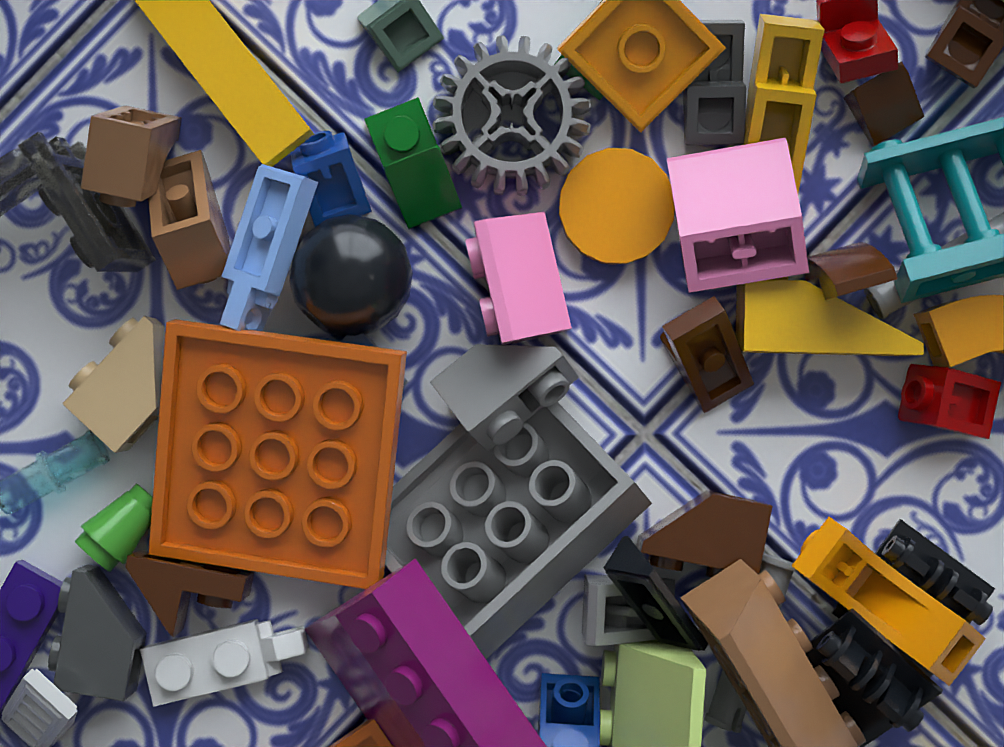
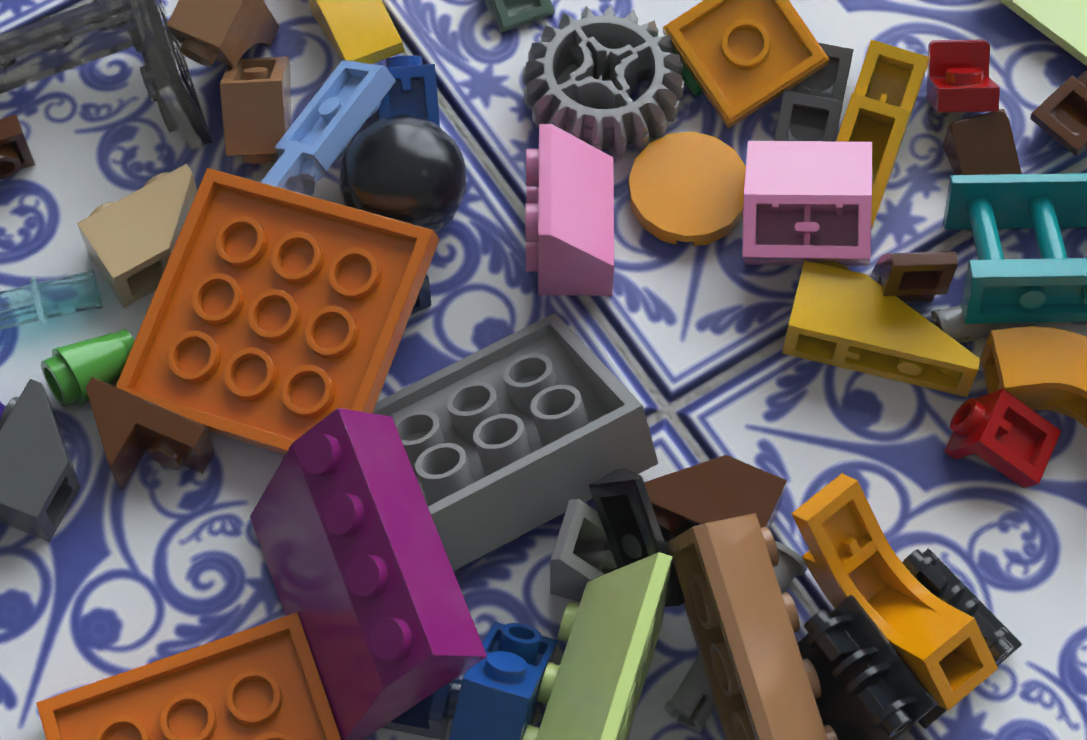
camera: 15 degrees right, 25 degrees down
white hinge [140,619,309,707] -> none
green slope [364,97,462,230] -> none
light grey slope [430,344,579,452] -> none
reddish brown slope [660,296,754,413] -> none

